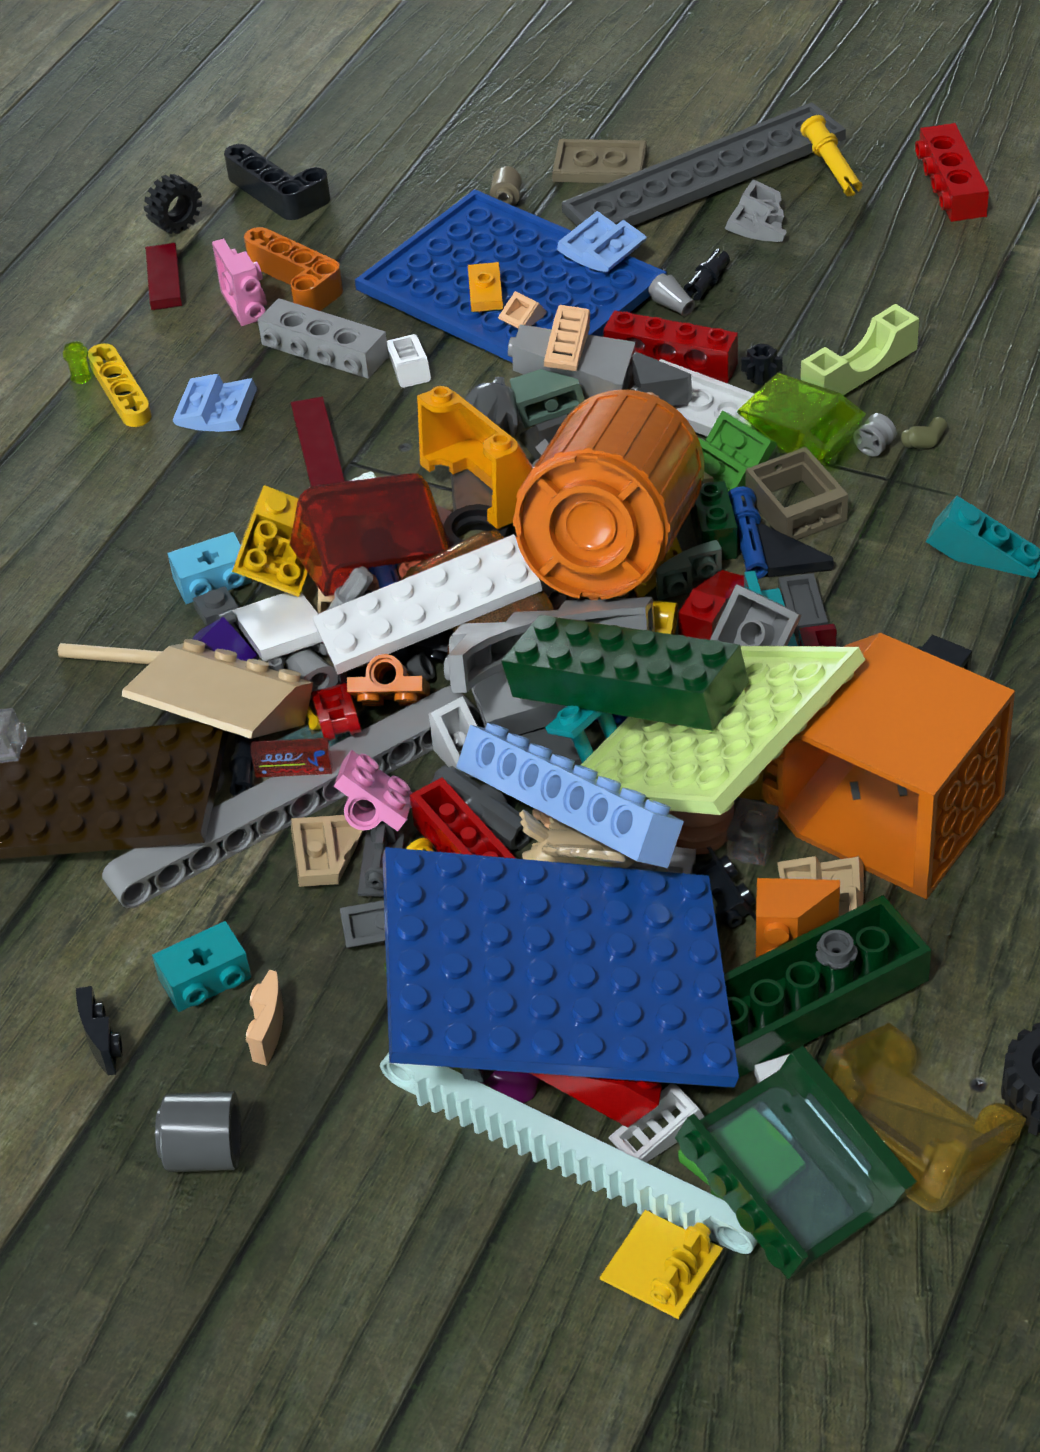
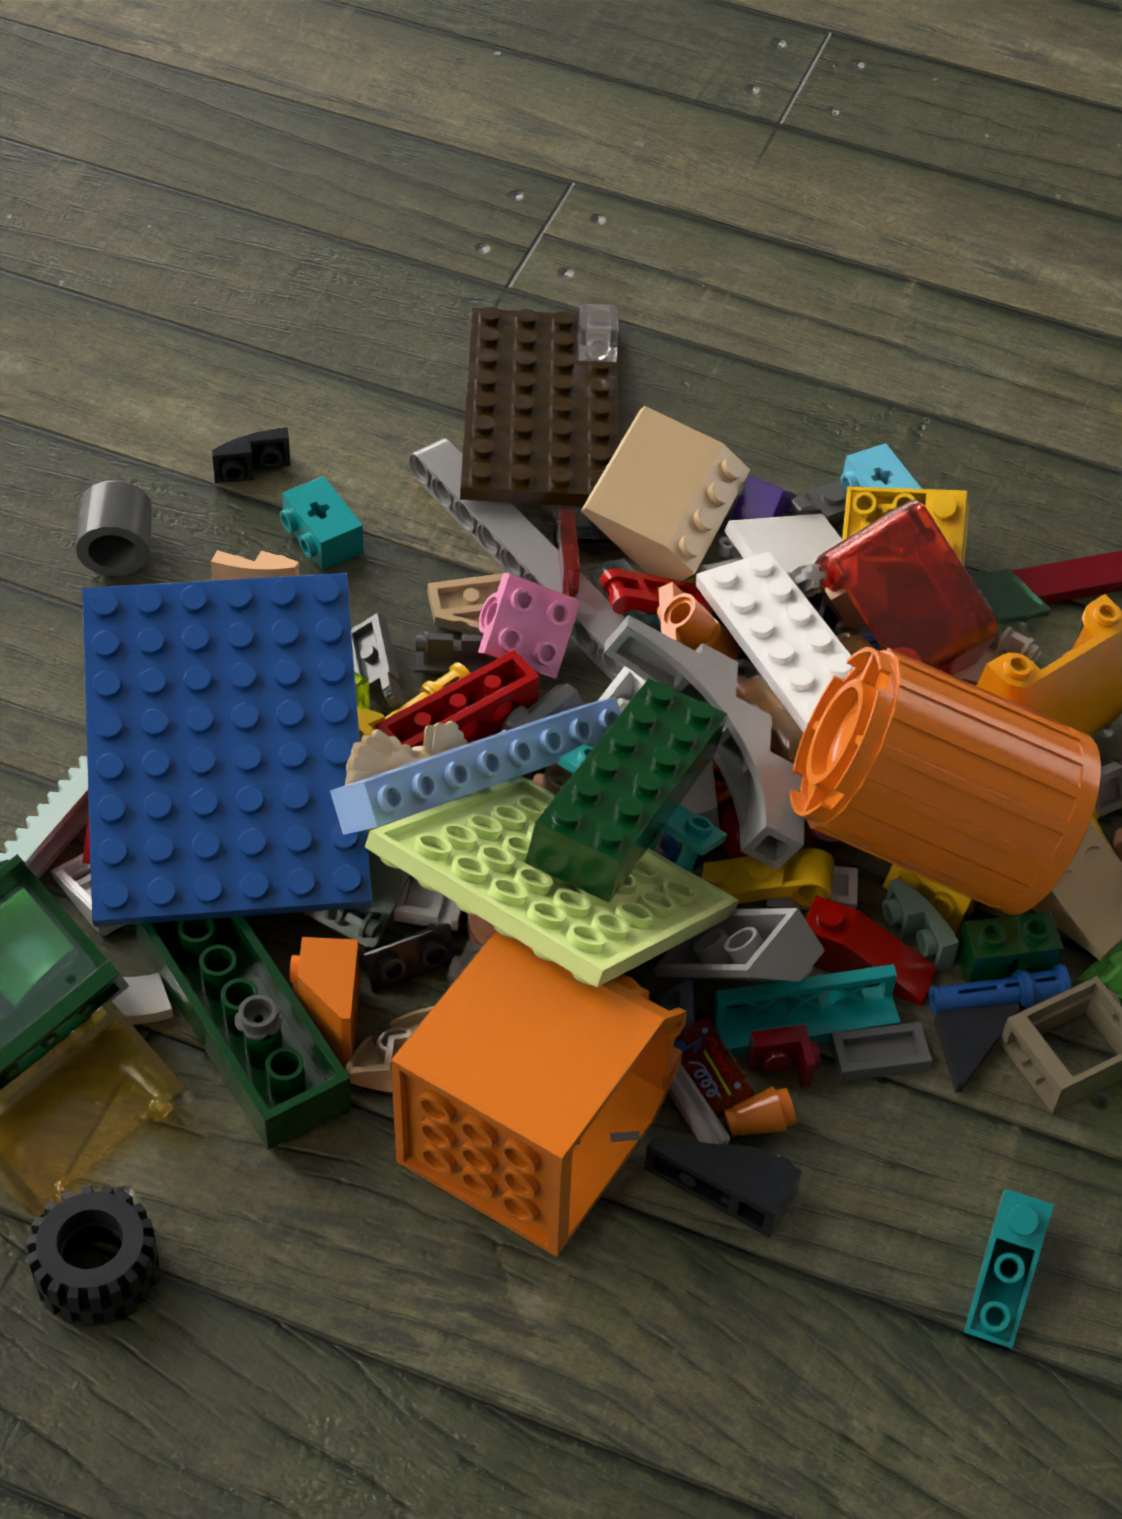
camera: 80 degrees right, 5 degrees up
tan bar [58,643,163,665] -> none

